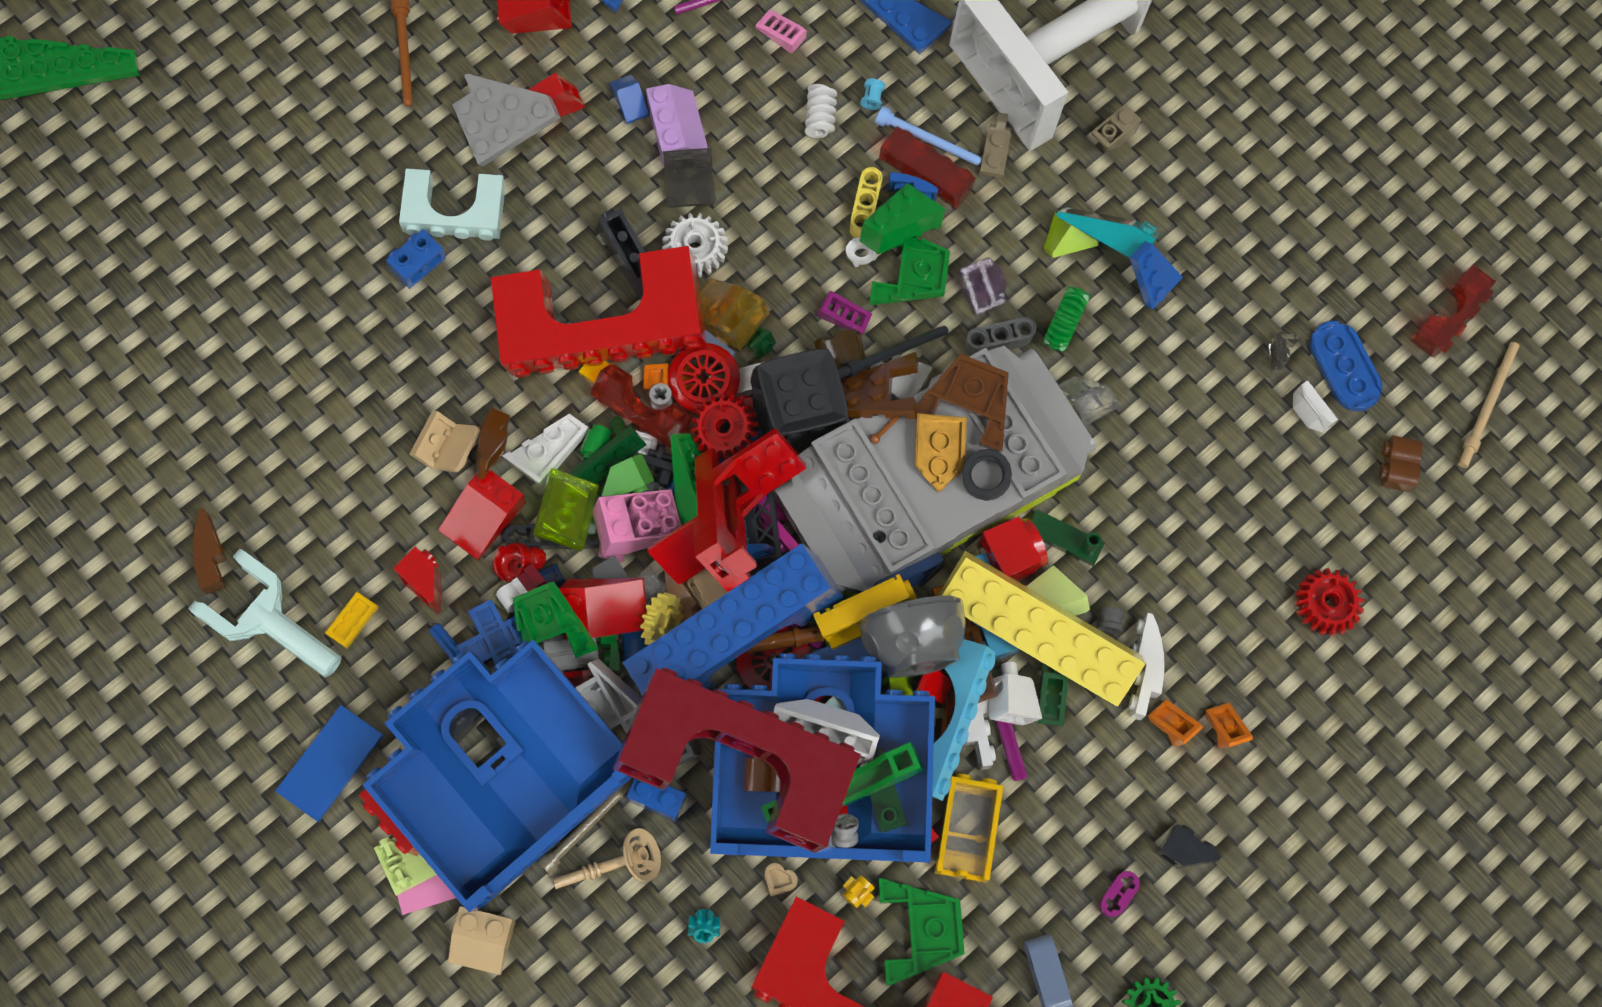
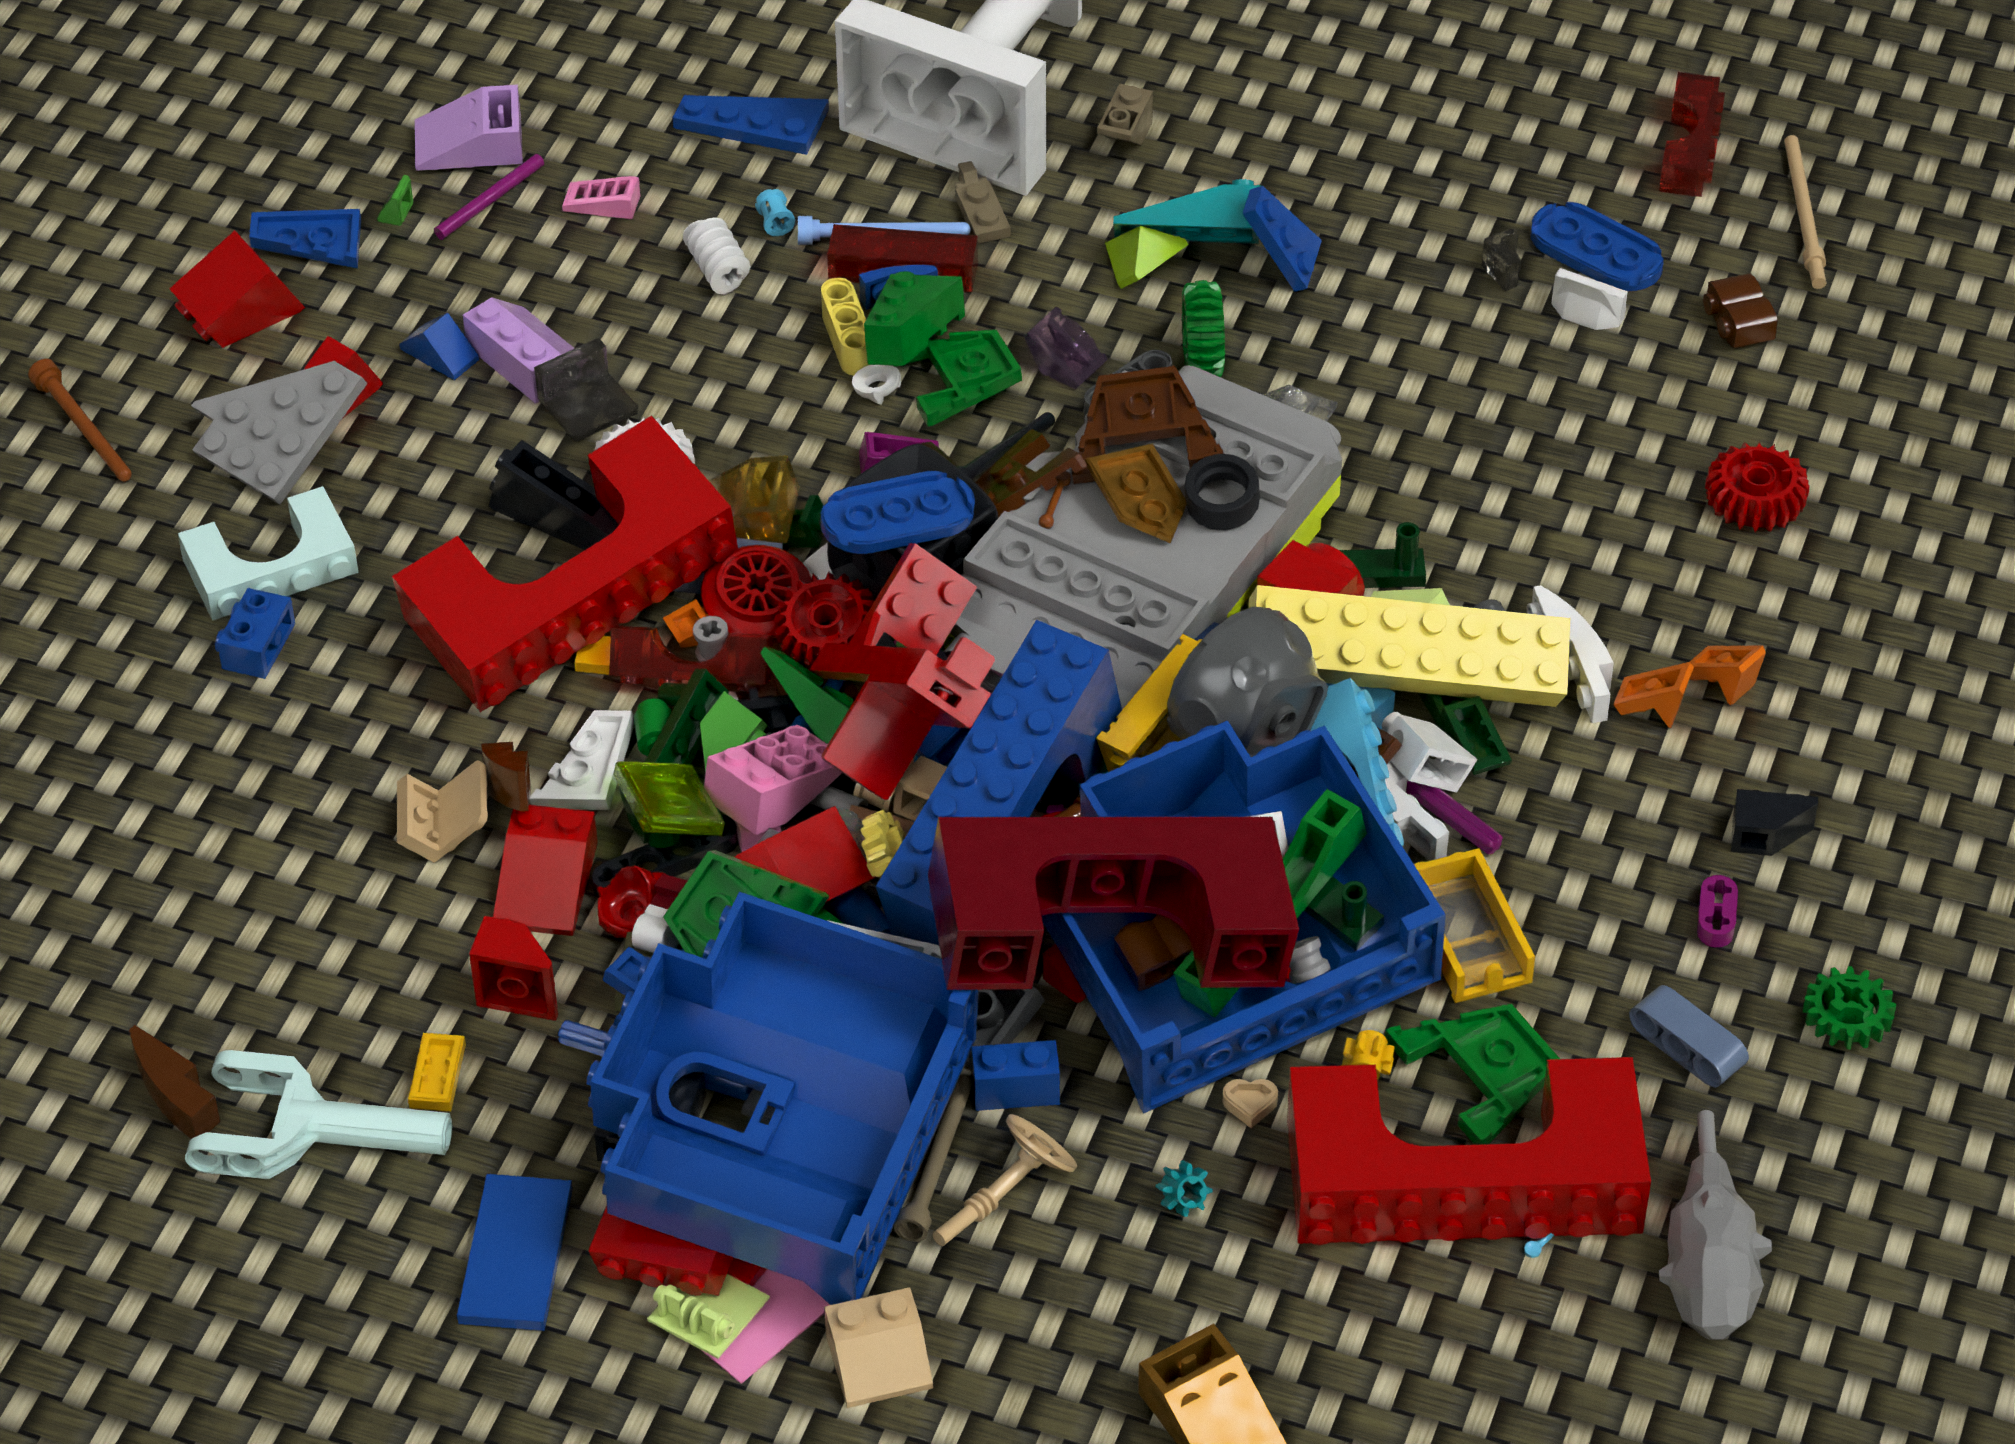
camera: 20 degrees left, 25 degrees down
none -> blue tile [820,471,975,554]

